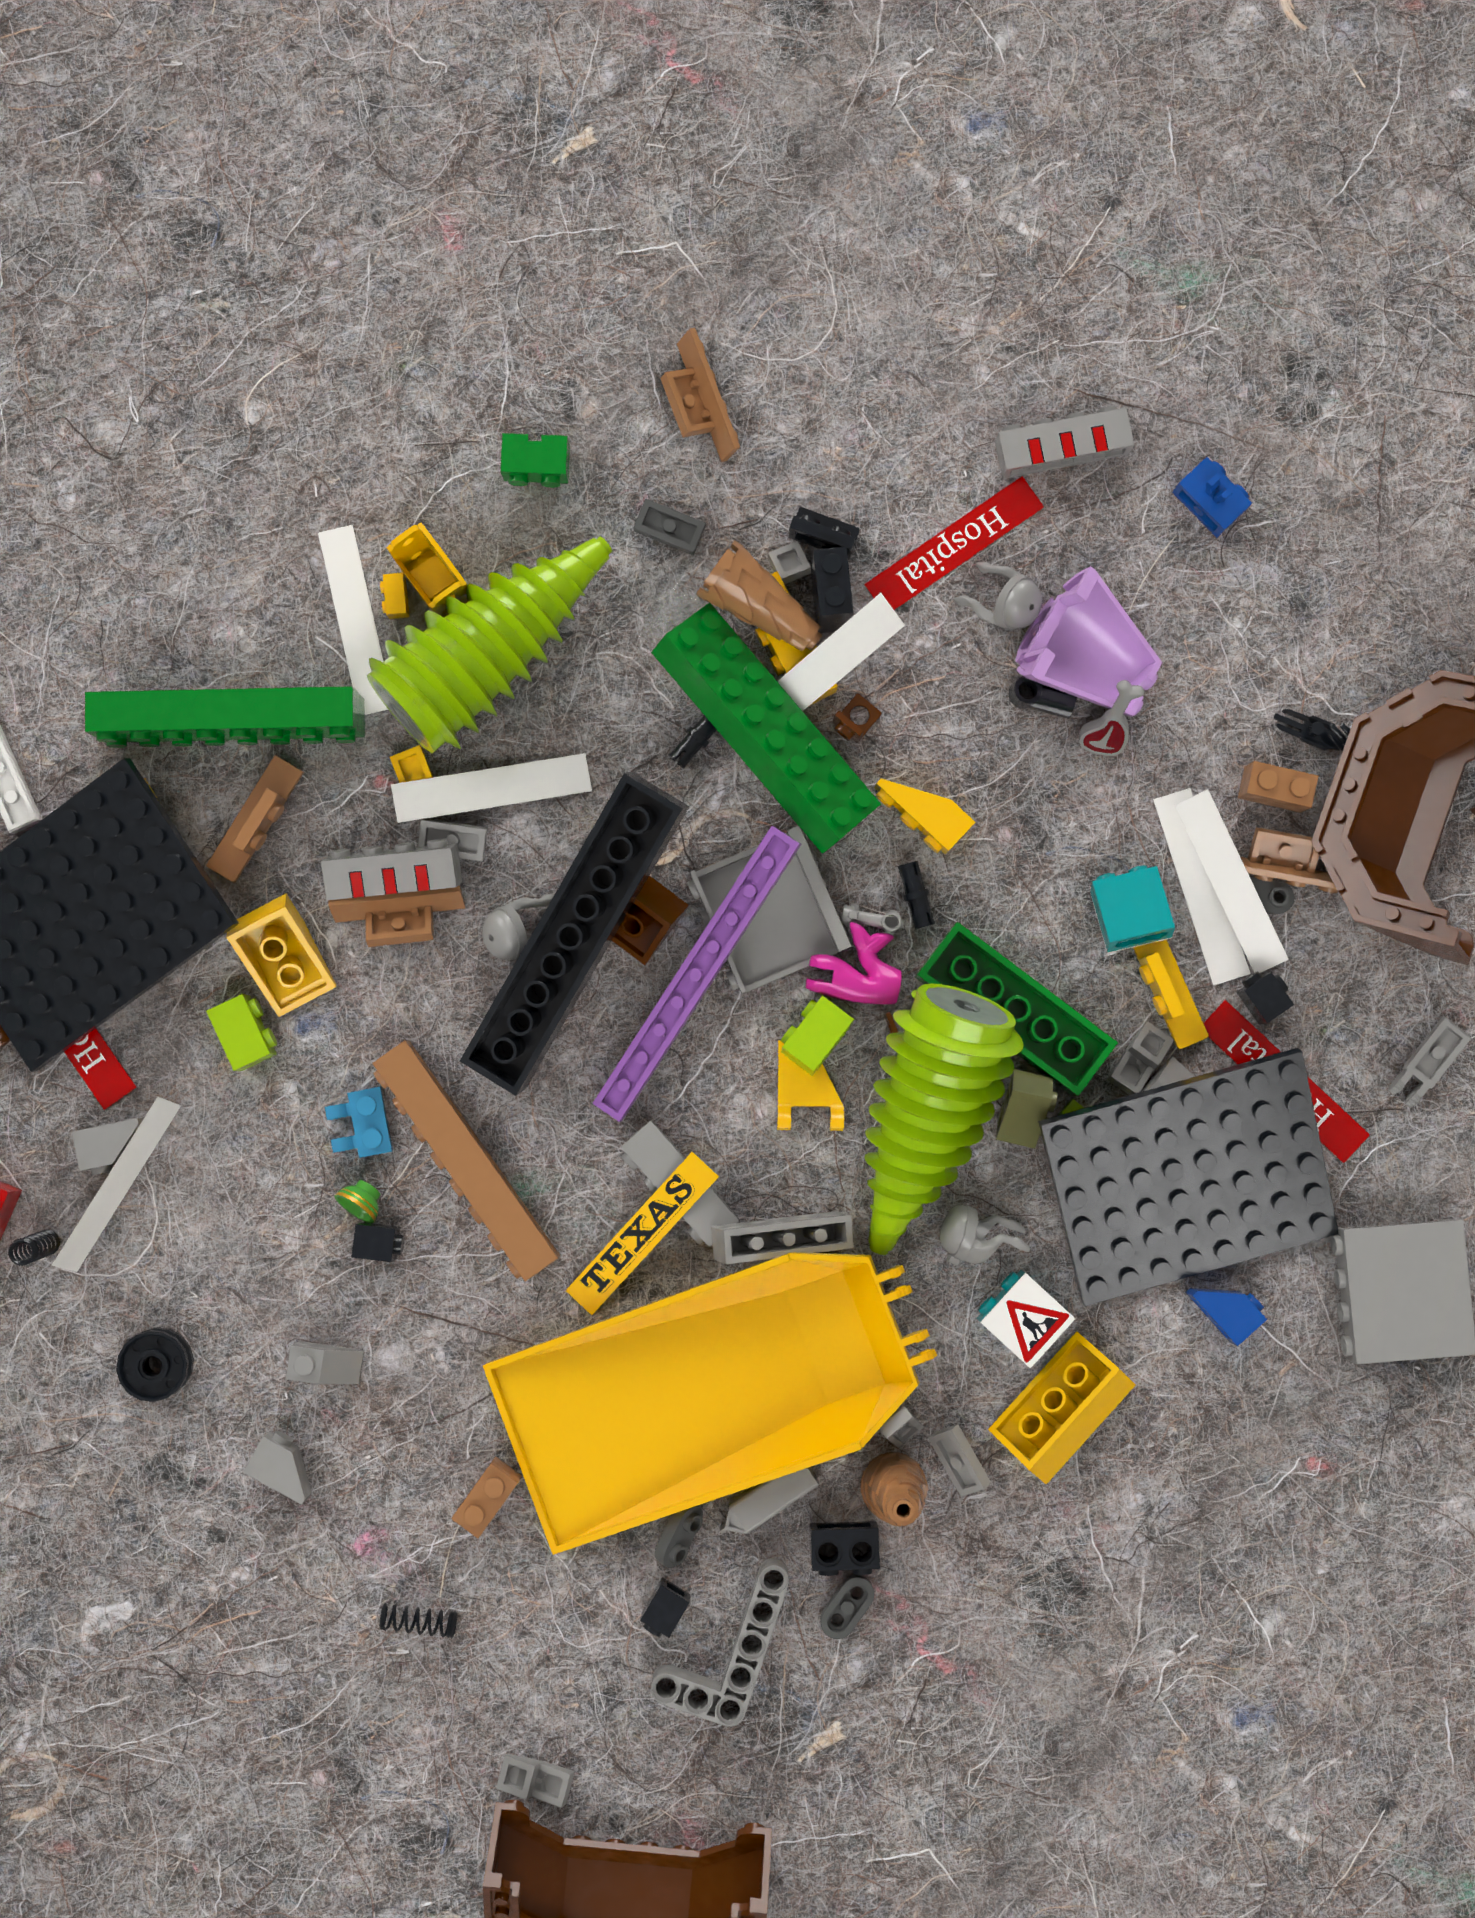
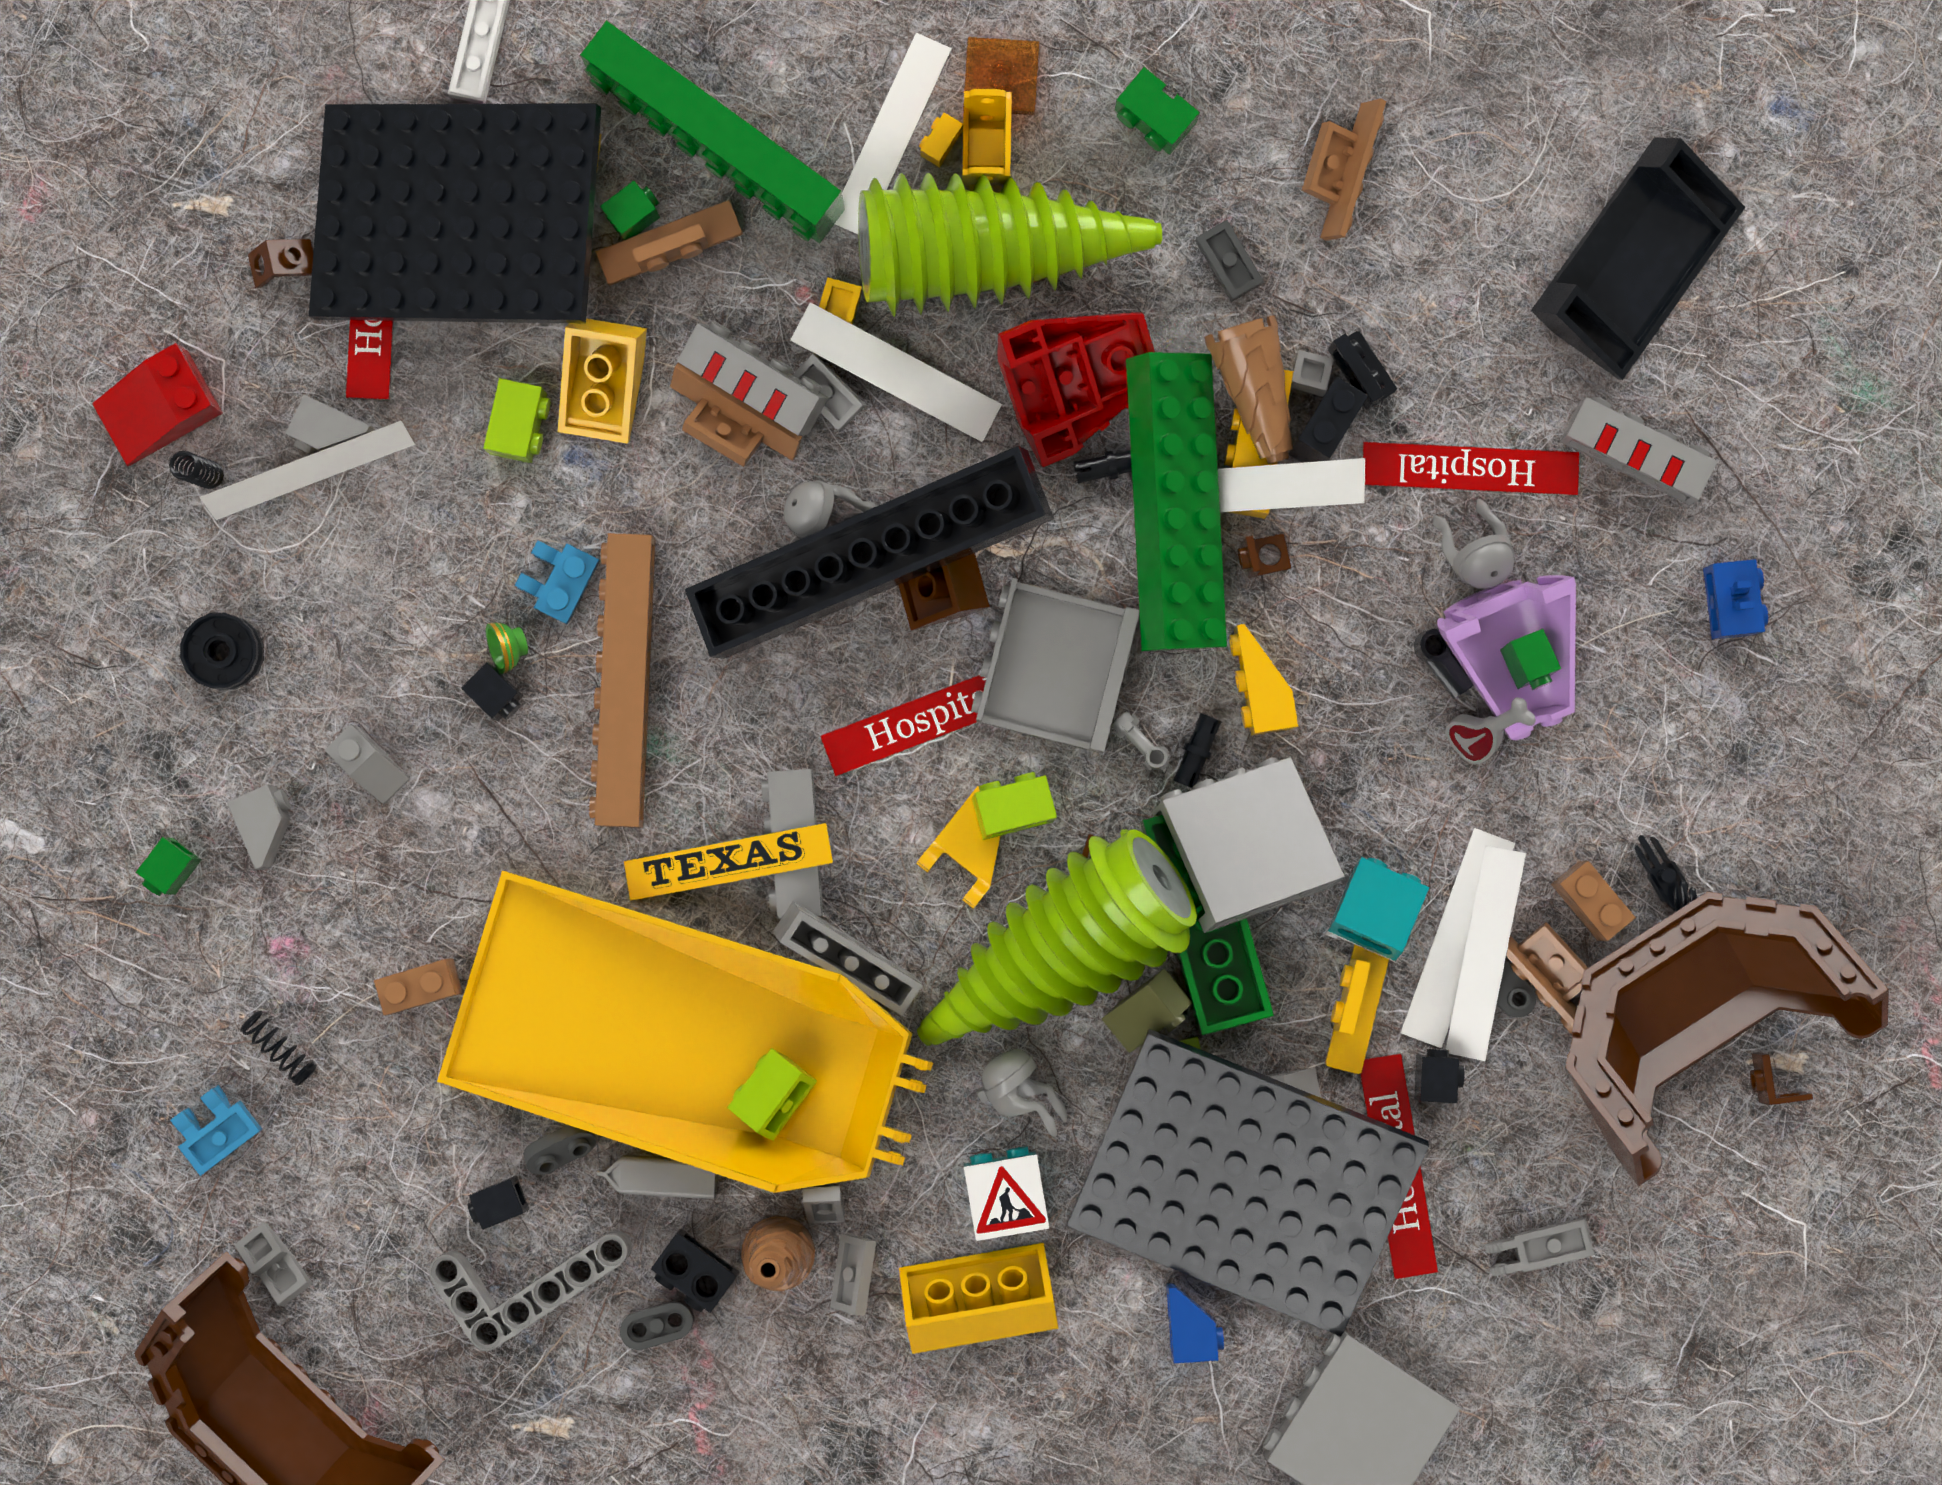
camera: 40 degrees right, 0 degrees up
medium lavender plate [593,826,802,1122] -> none
dark pink piece [805,922,902,1005] -> none
light grey slope [1107,1021,1174,1095] -> none
none -> green brick [136,837,202,896]
none -> dark azure plate [170,1085,262,1176]
none -> green brick [600,180,660,240]
none -> lime brick [727,1048,817,1141]
none -> red sticker [820,675,987,776]
none -> clear orange plate [963,37,1039,115]
none -> red wedge [997,312,1155,467]
none -> light grey panel [1152,757,1345,933]
none -> green brick [1500,629,1561,690]
none -> black slope [1531,137,1745,380]

